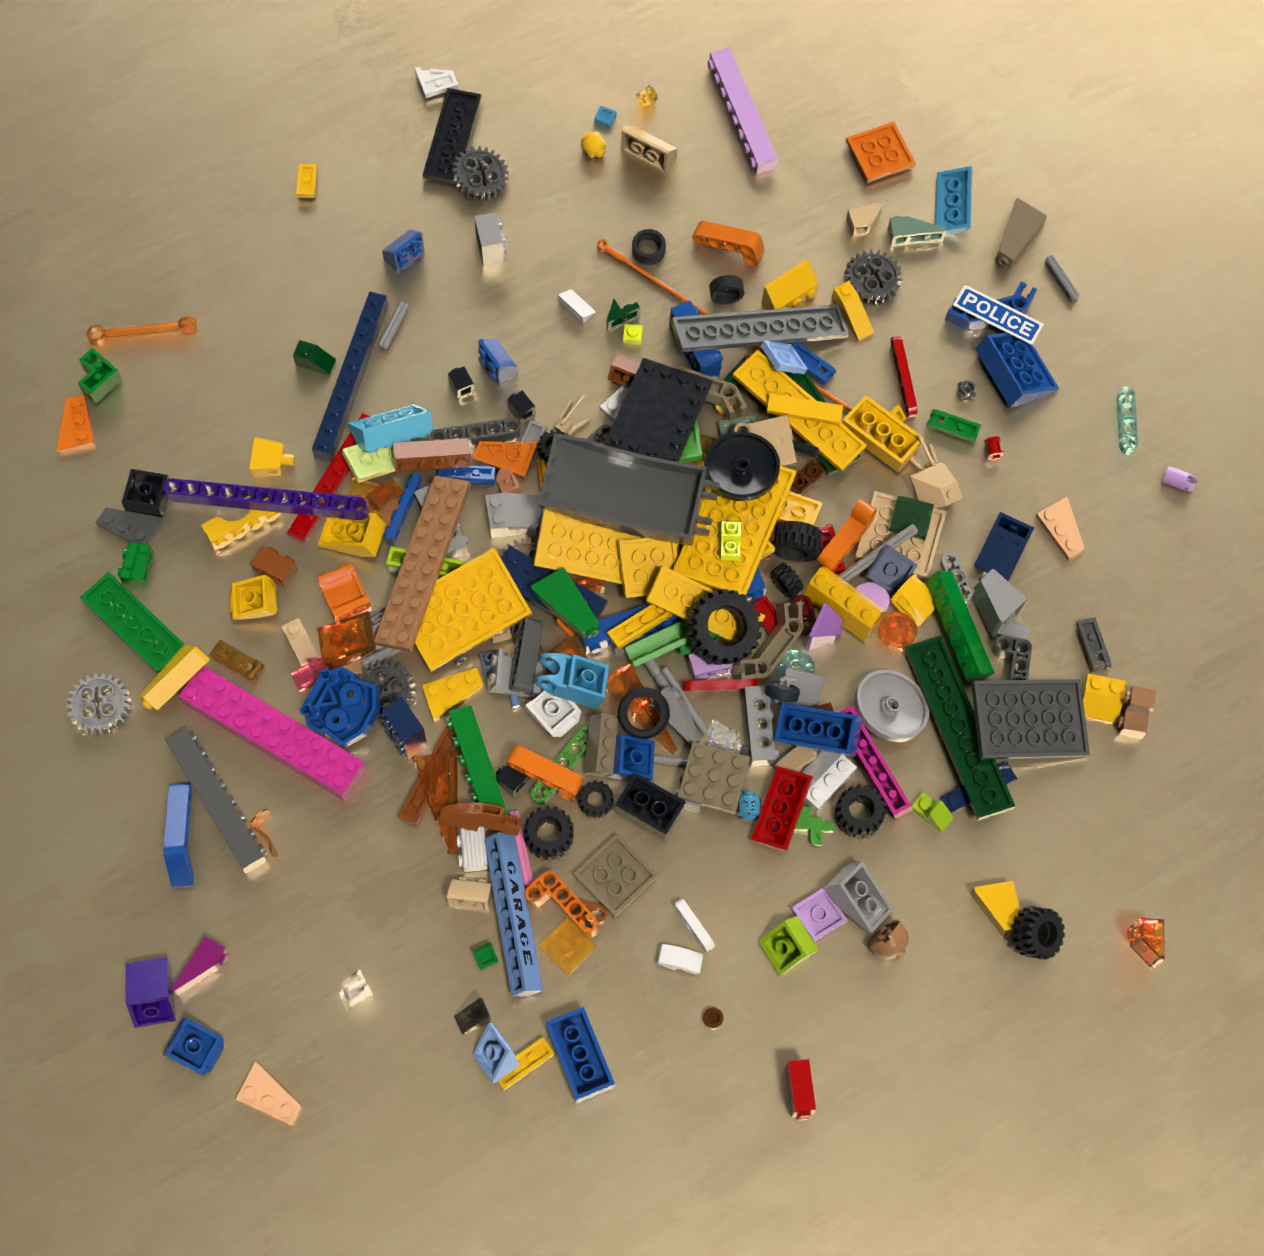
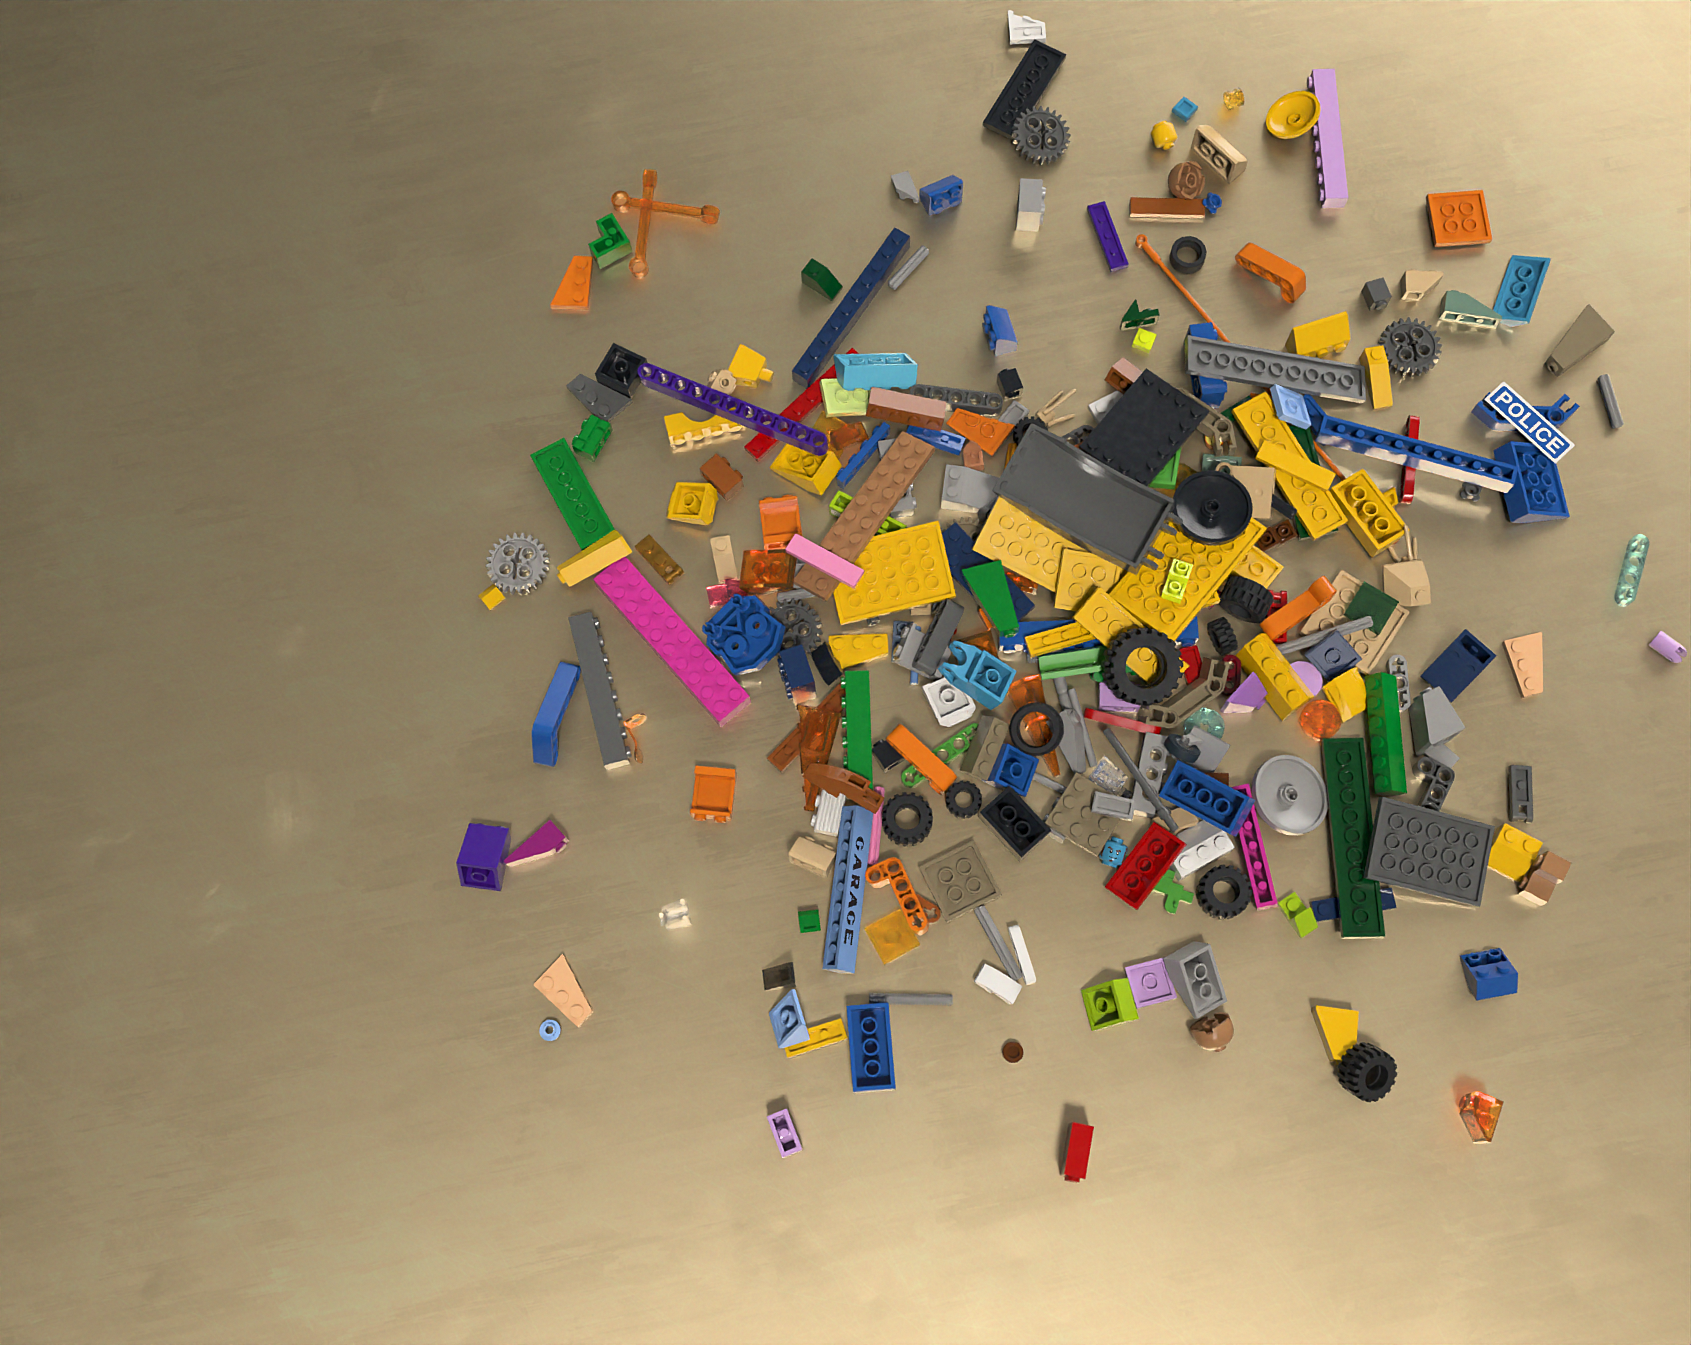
camera: 25 degrees right, 5 degrees up
blue slope [162,1017,224,1076] -> none
yellow plate [296,164,318,198] -> none
black brick [448,366,475,399] -> none
white slope [558,289,596,324] -> none
black tyre [709,275,745,305] -> none
green plate [926,409,981,443] -> none
red bush [984,436,1004,460] -> none
none -> yellow slope [478,584,506,611]
none -> light blue plate [539,1020,561,1041]
none -> clear orange piece [629,169,657,278]
none -> orange panel [690,766,737,823]
none -> tan brick [707,369,737,395]
none -> lavender brick [767,1108,803,1158]
none -> bright pink tile [785,534,864,589]
none -> black slope [811,642,843,686]
none -> light grey axle [869,993,953,1006]
none -> light grey slope [891,171,919,203]
none -> light grey axle [974,905,1023,981]
none -> dark purple tile [1087,201,1129,272]
none -> light grey tile [1091,791,1136,821]
none -> dark grey bar [1103,728,1179,833]
none -> dark orange tile [1130,197,1205,218]
none -> medium nougat cylinder [1168,161,1205,200]
none -> blue plate [1202,192,1222,214]
none -> yellow dish [1266,91,1321,139]
none -> blue brick [1315,415,1518,493]
none -> dark grey brick [1361,277,1392,311]
none -> blue slope [1460,948,1518,1001]

